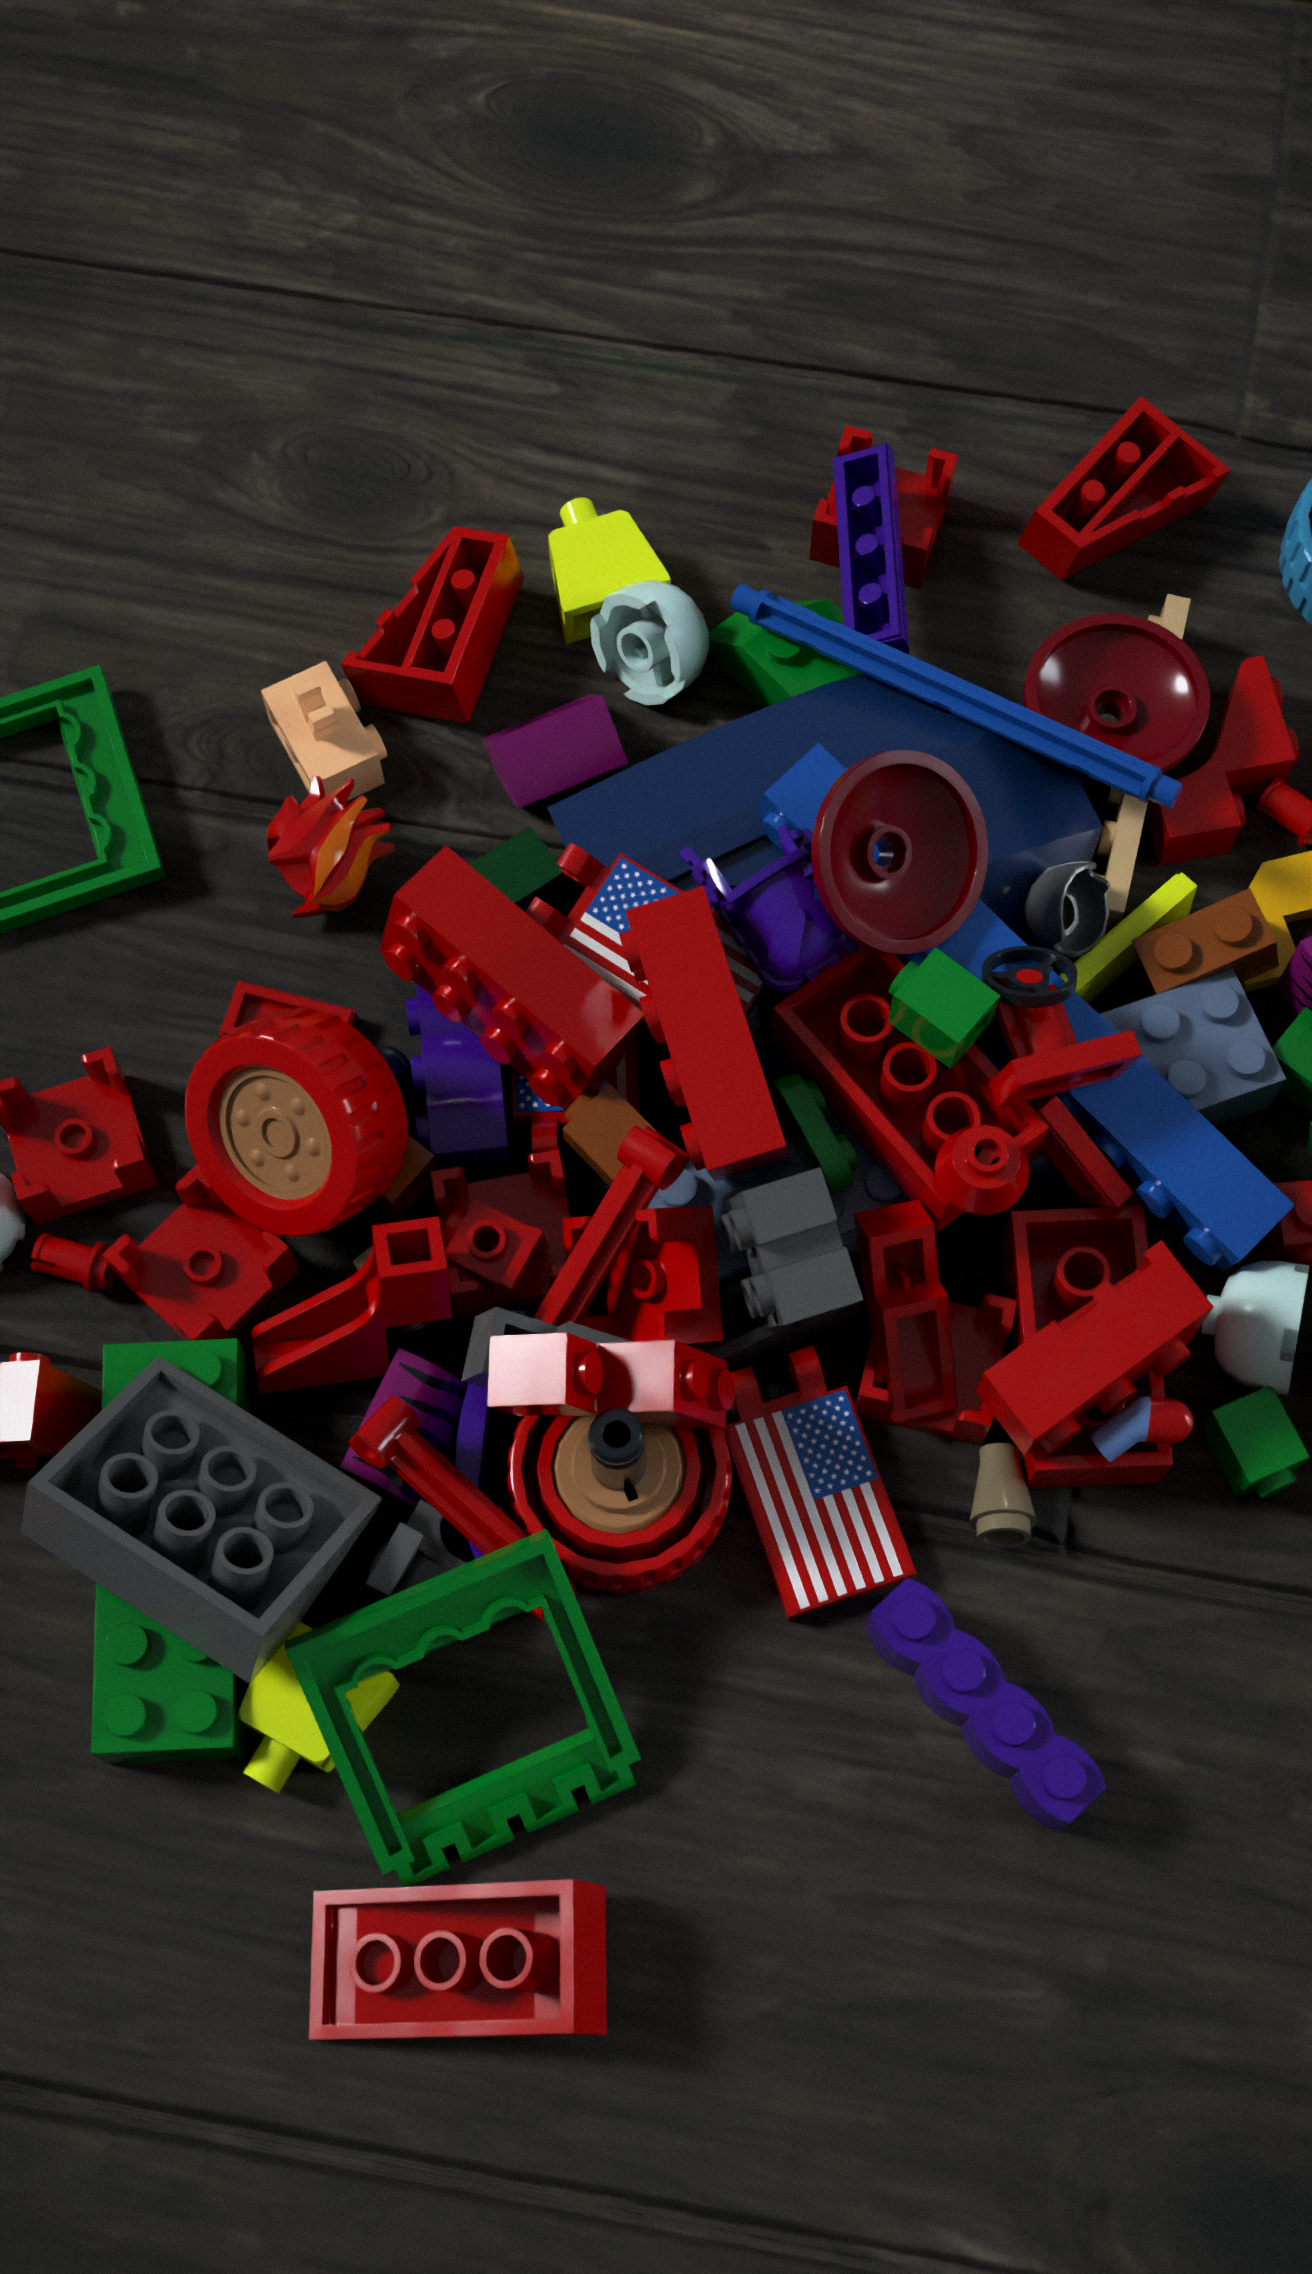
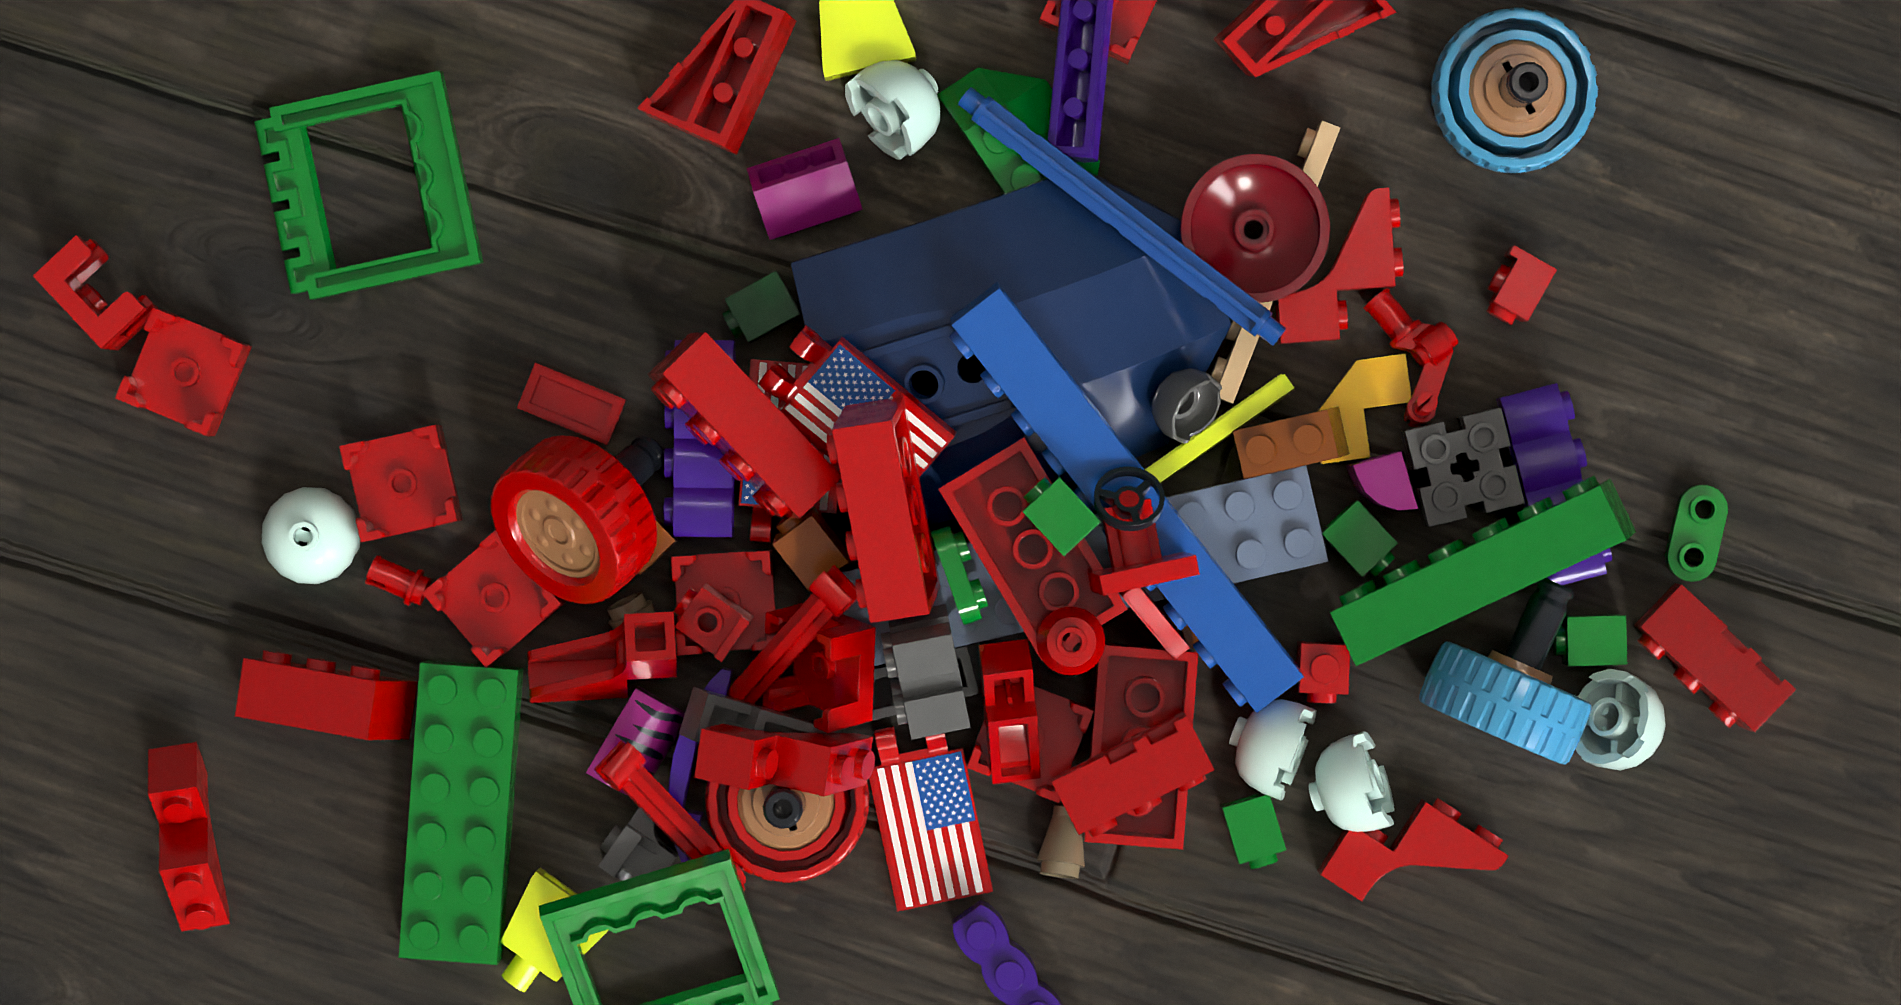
camera: 10 degrees right, 20 degrees up
dark grey slope [20,1355,382,1684] -> none
light nougat brick [261,661,388,801] -> none
red hair [266,776,395,919] -> none
dark purple helmet [678,824,857,992] -> none
dark red dish [811,750,988,954] -> none
arm [1090,1396,1193,1462] -> none

